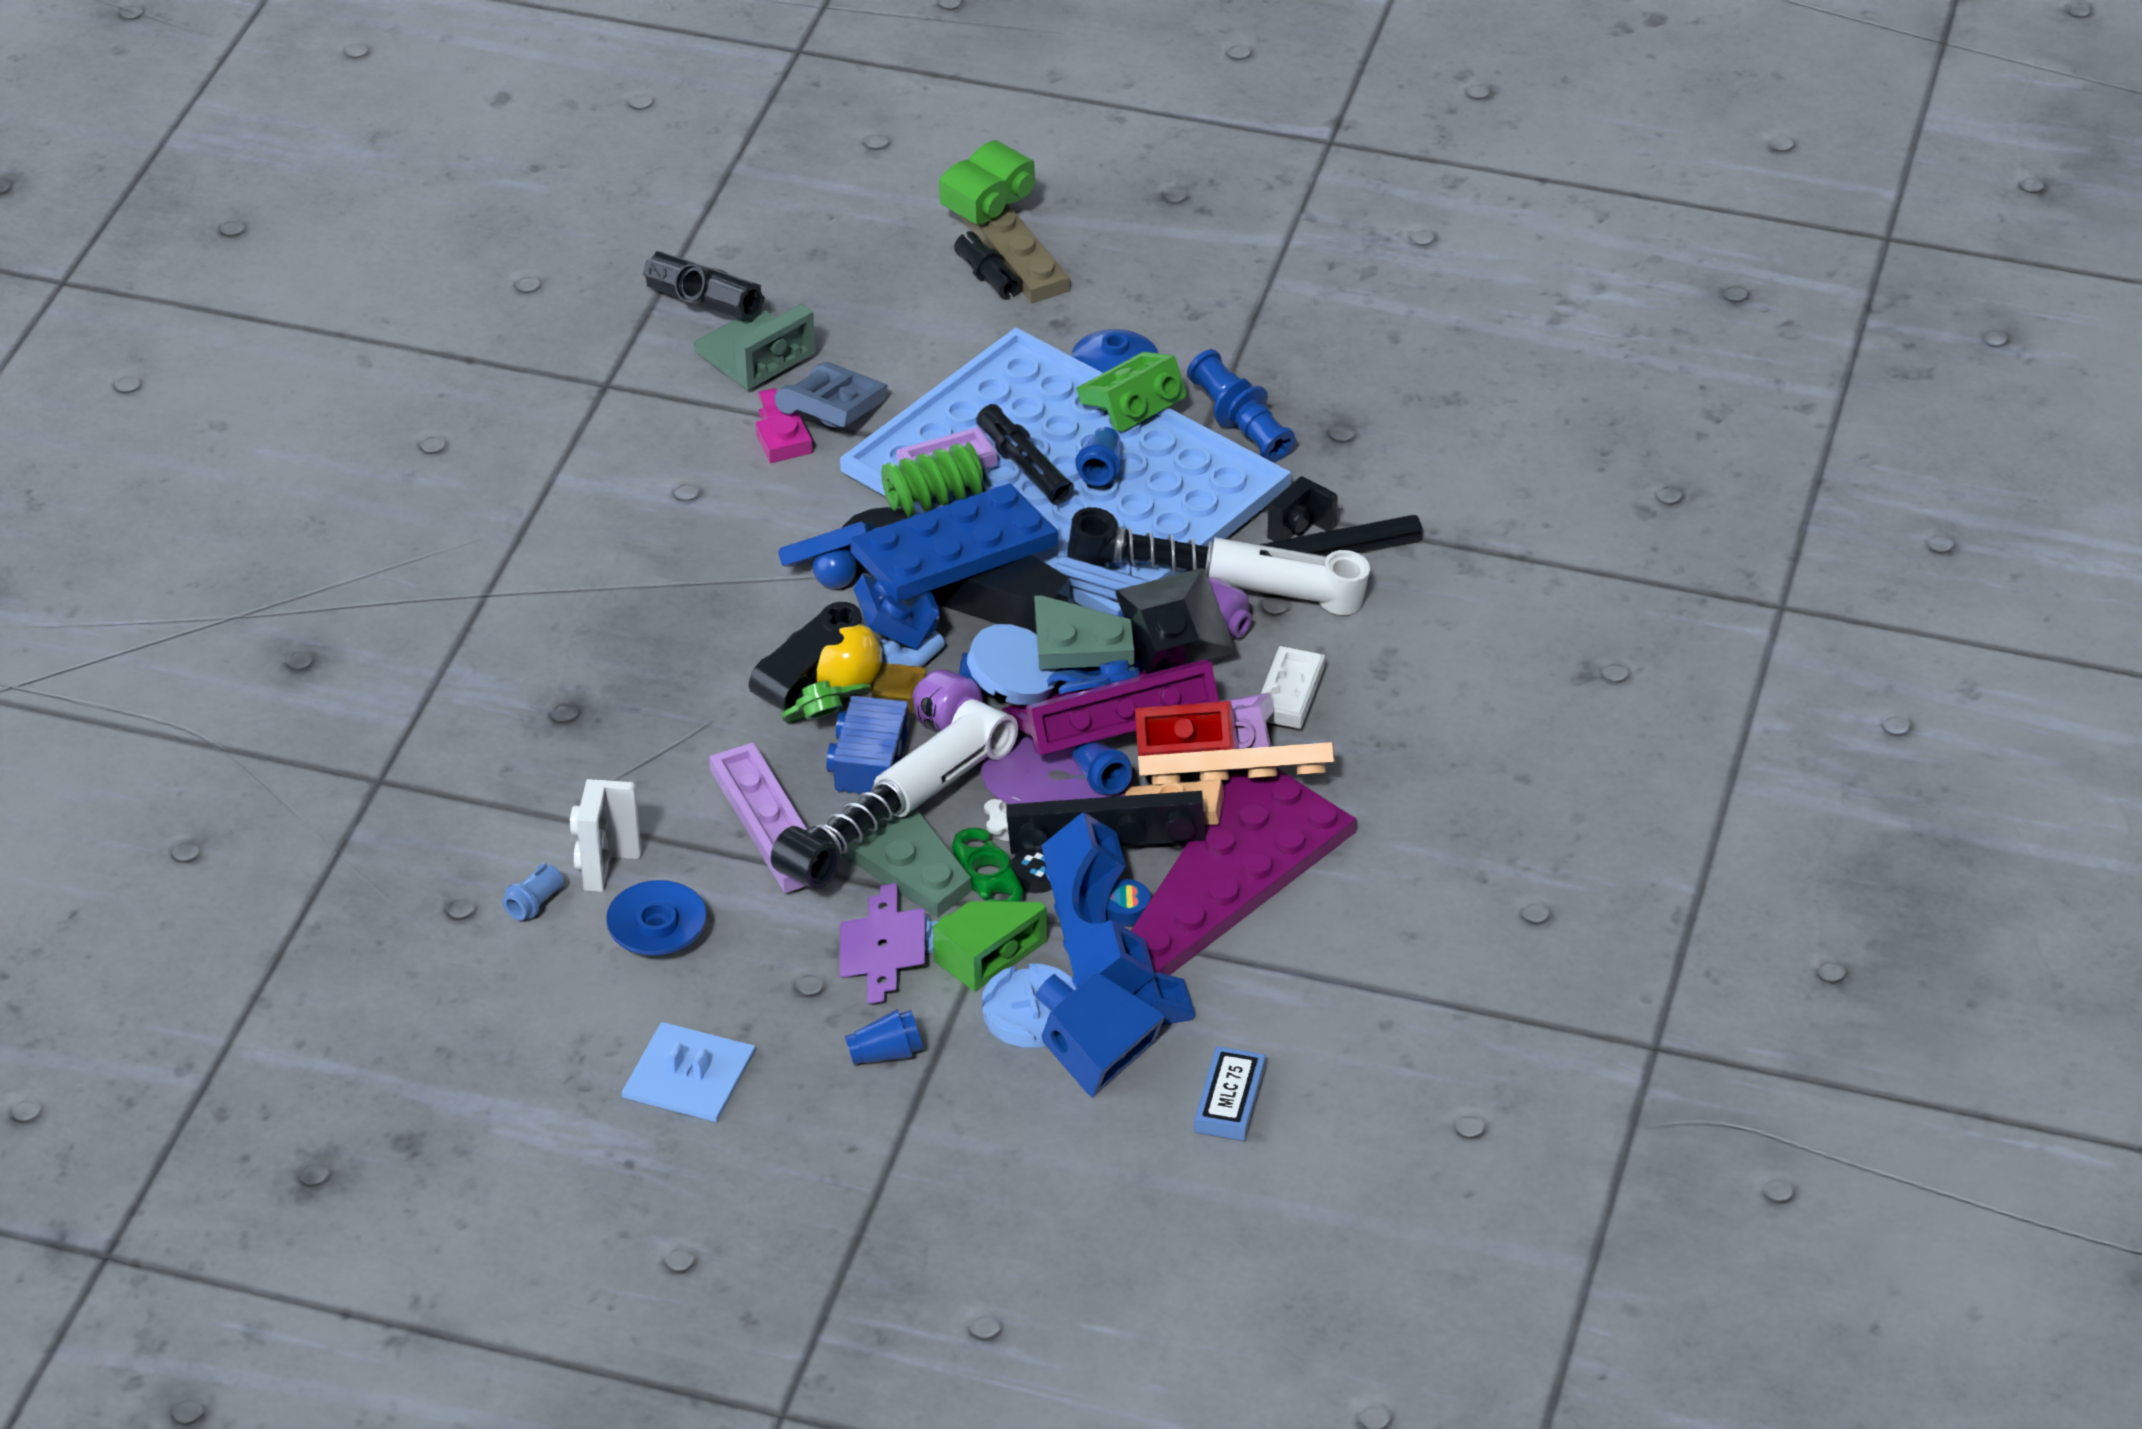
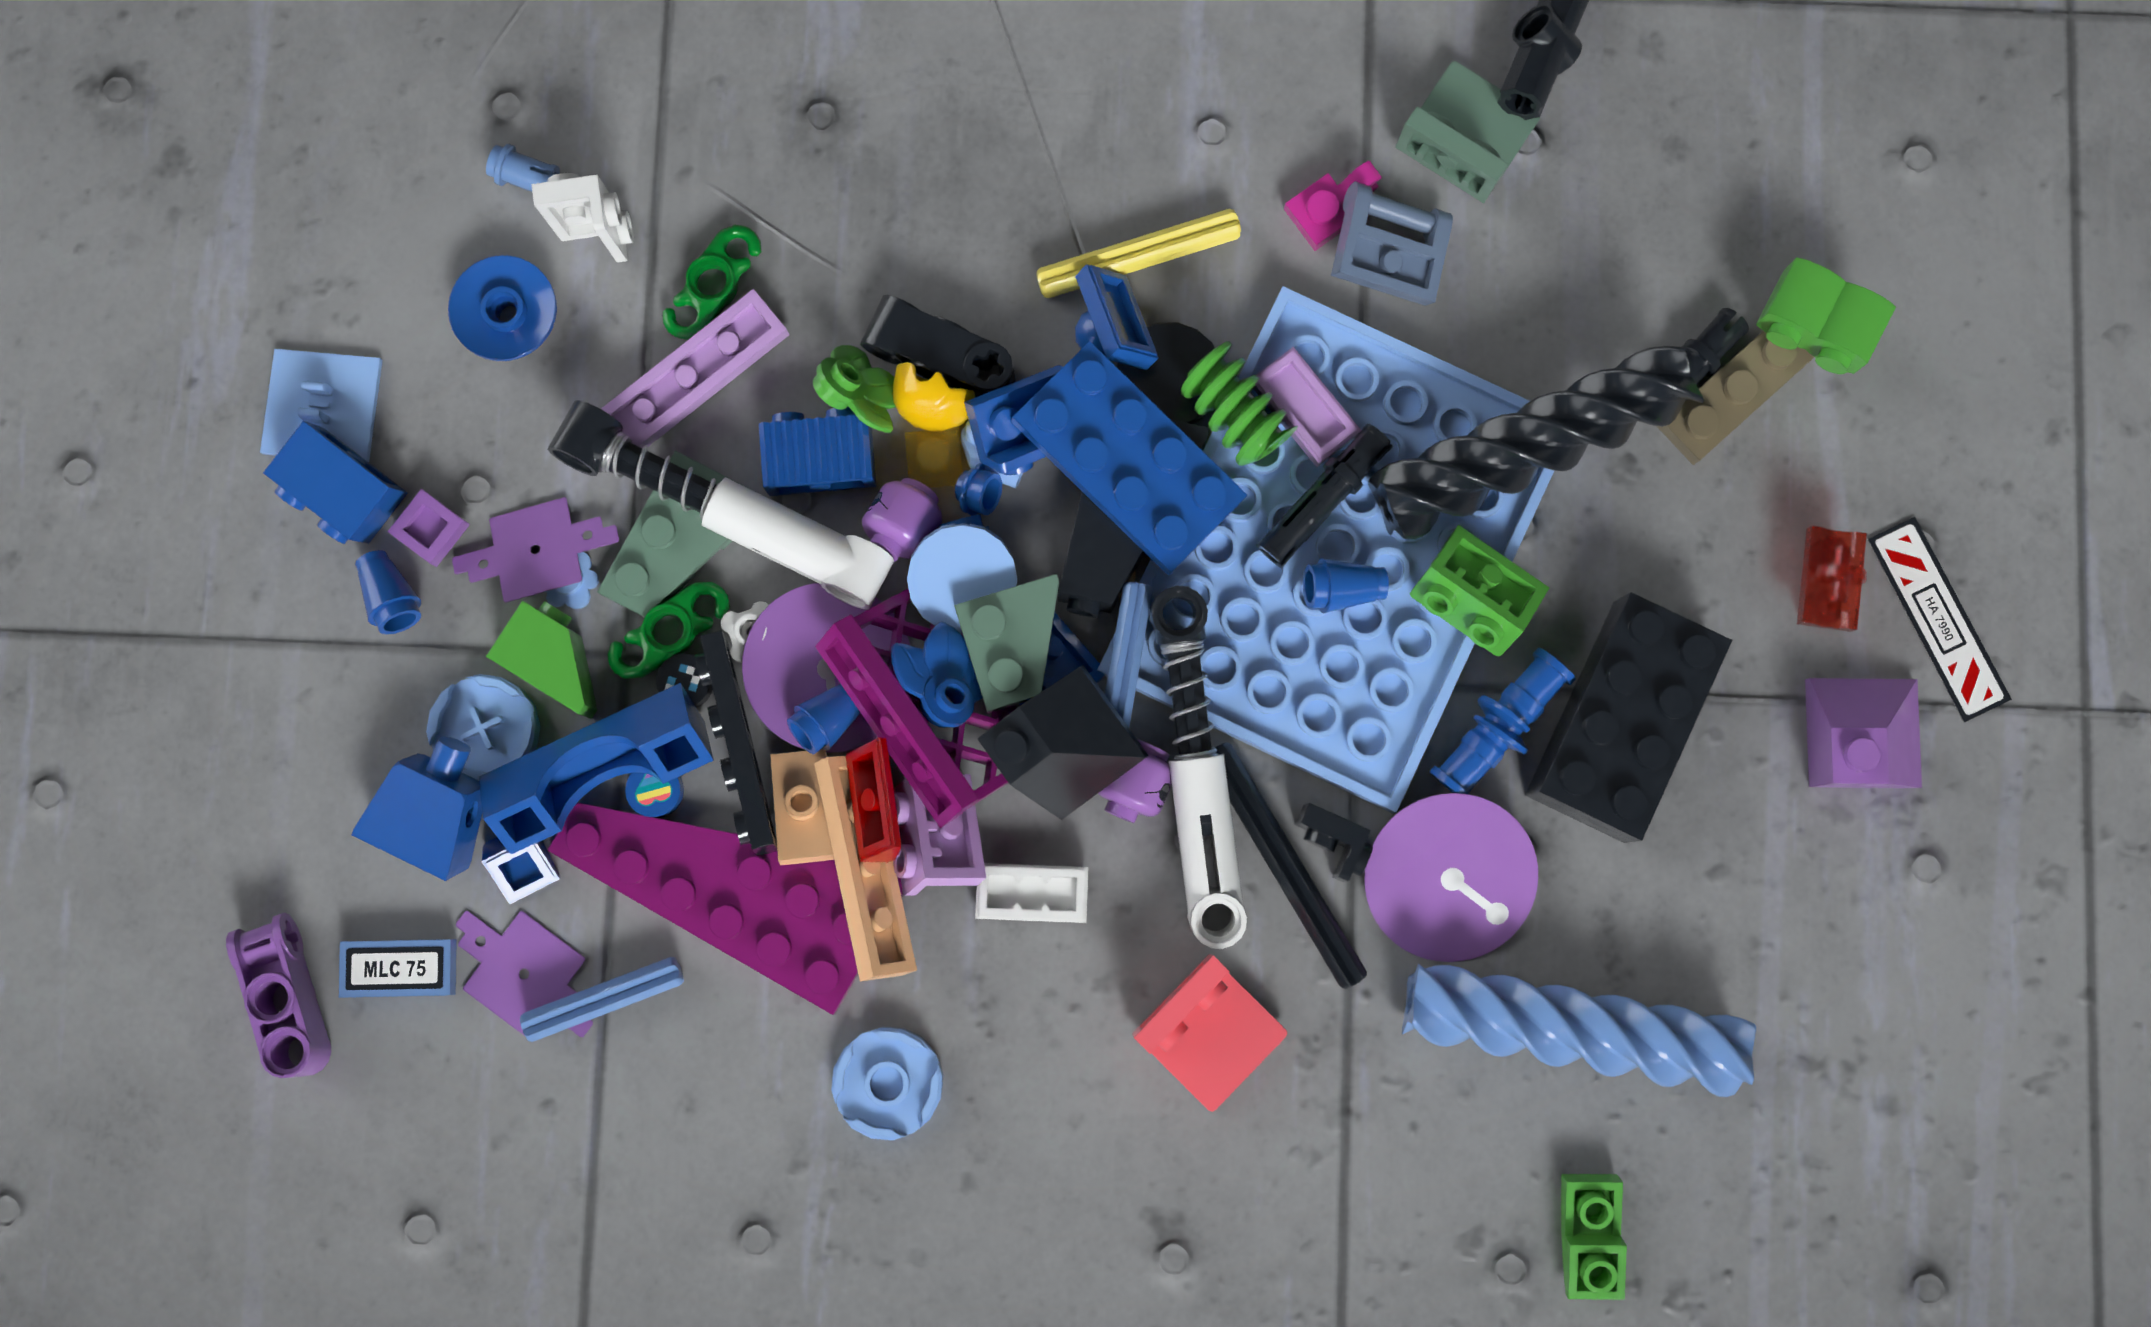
camera: 75 degrees right, 40 degrees up
blue dish [1071,329,1158,373] -> none
none -> medium lavender piece [226,912,331,1078]
none -> blue brick [263,421,408,544]
none -> medium lavender plate [387,489,470,567]
none -> medium lavender piece [456,911,593,1037]
none -> medium blue axle [520,957,684,1042]
none -> green piece [662,225,762,340]
none -> light blue tile [831,1027,944,1140]
none -> blue plate [955,463,1002,516]
none -> light yellow axle [1037,209,1241,298]
none -> coral bracket [1132,954,1287,1112]
none -> medium lavender piece [1365,793,1538,962]
none -> black piece [1368,346,1704,539]
none -> medium blue piece [1402,963,1756,1097]
none -> black brick [1525,592,1733,843]
none -> bright green slope [1561,1174,1627,1300]
none -> clear red hips [1797,526,1867,632]
none -> medium lavender slope [1805,678,1922,788]
none -> sticker [1867,517,2012,723]

